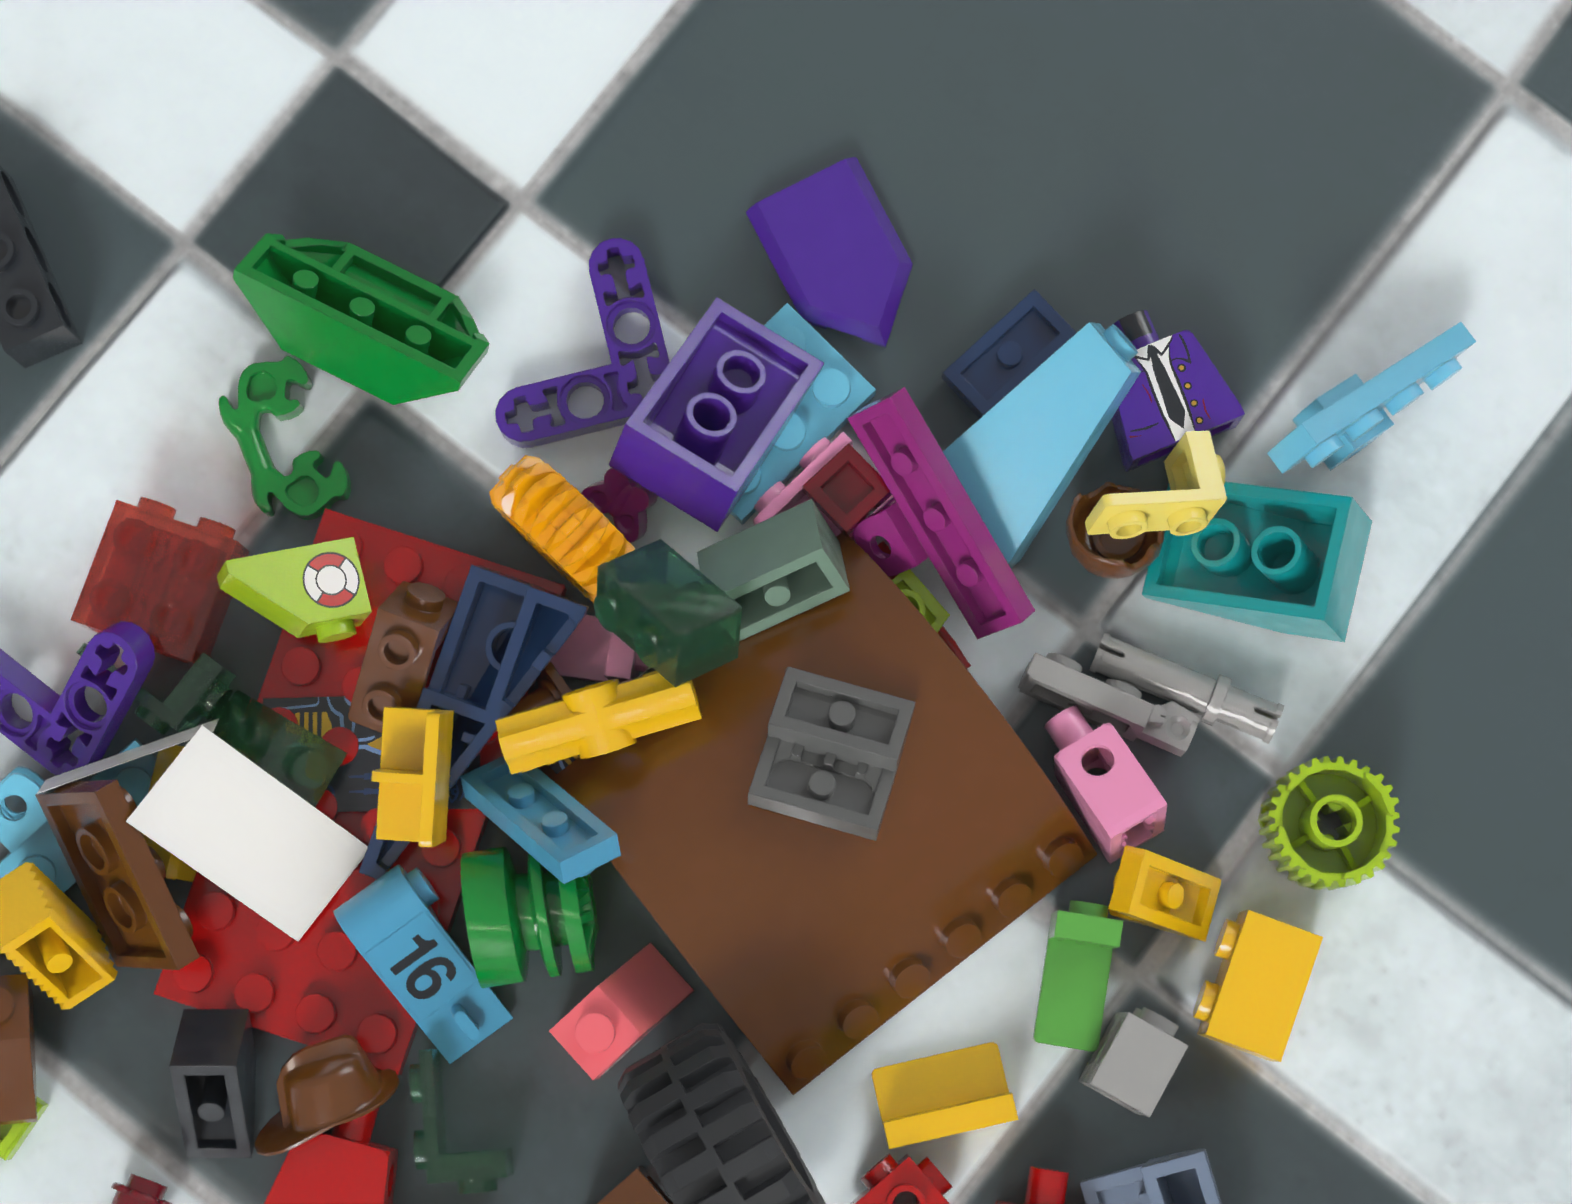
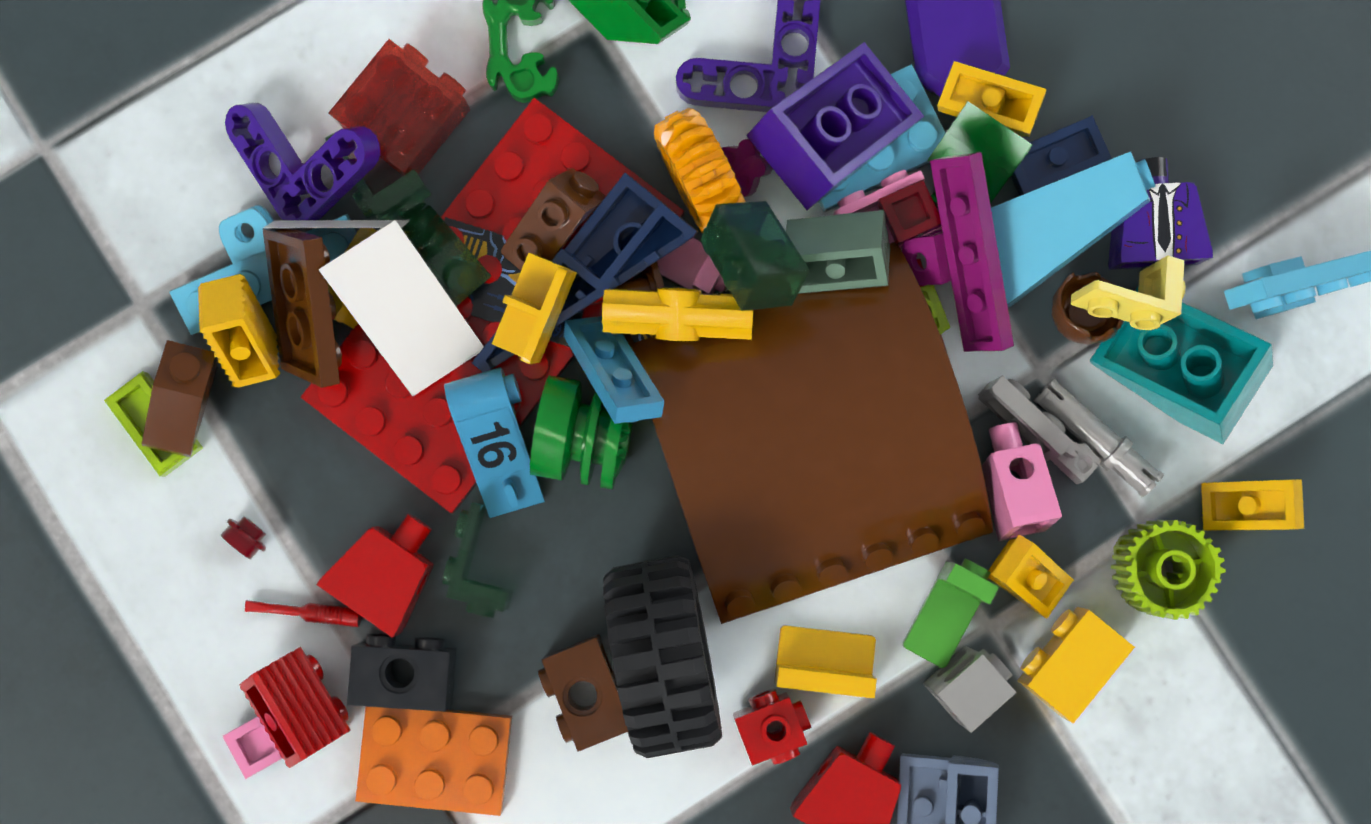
camera: 15 degrees right, 5 degrees up
black slope [169,1009,256,1158] -> none
lime slope [217,537,372,643] -> none
reddish brown piece [254,1035,400,1156] -> none
coral slope [549,943,694,1080] -> none
dark grey slope [748,666,916,841] -> none
none -> green piece [927,101,1032,208]
none -> yellow slope [937,61,1047,137]
none -> yellow slope [1201,479,1305,531]

